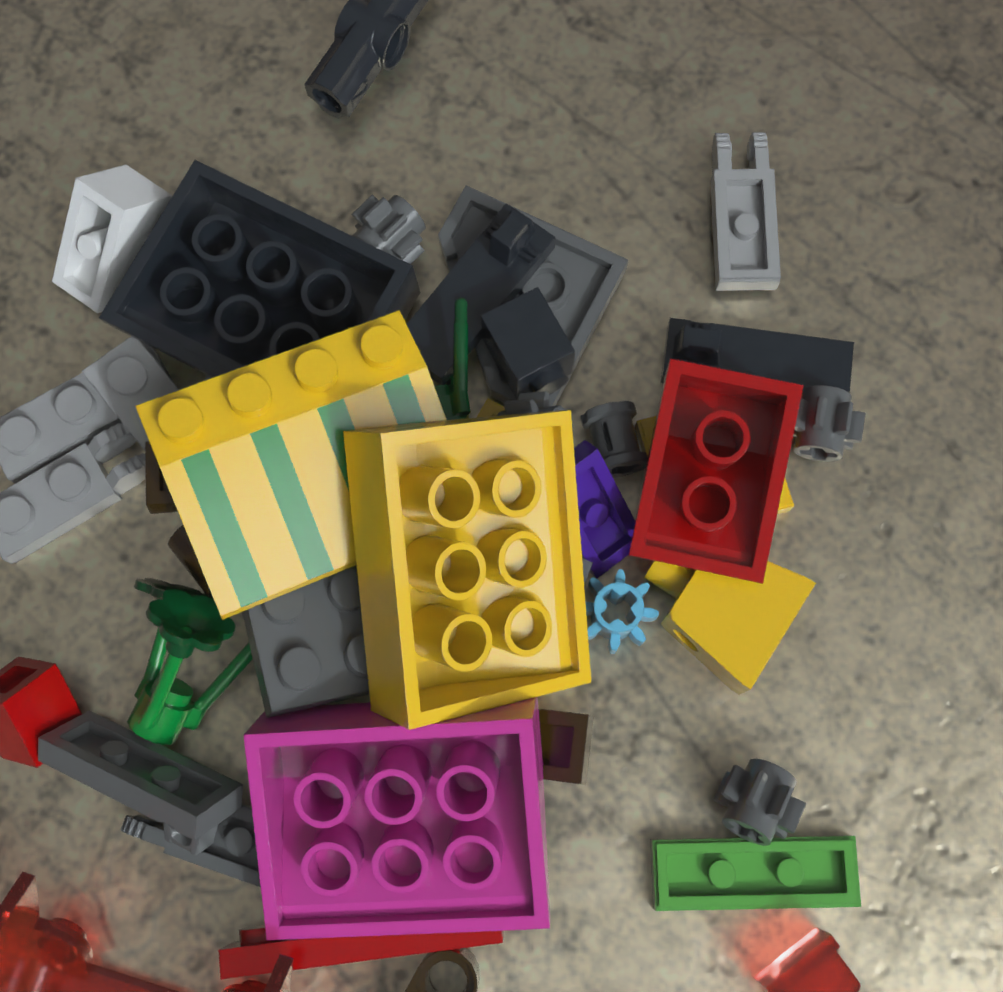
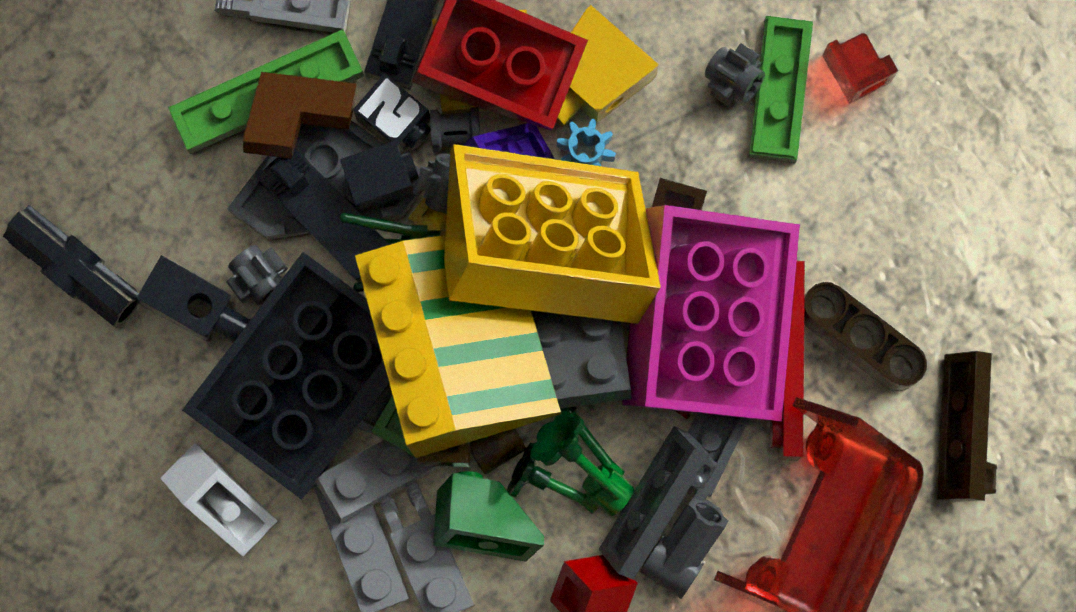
camera: 85 degrees left, 5 degrees up
none -> black torso [136,255,250,343]
none -> bright green plate [168,29,364,154]
none -> reddish brown tile [243,72,357,159]
none -> brick [353,73,431,154]
none -> green slope [433,471,544,562]
none -> dark grey piece [639,498,728,599]

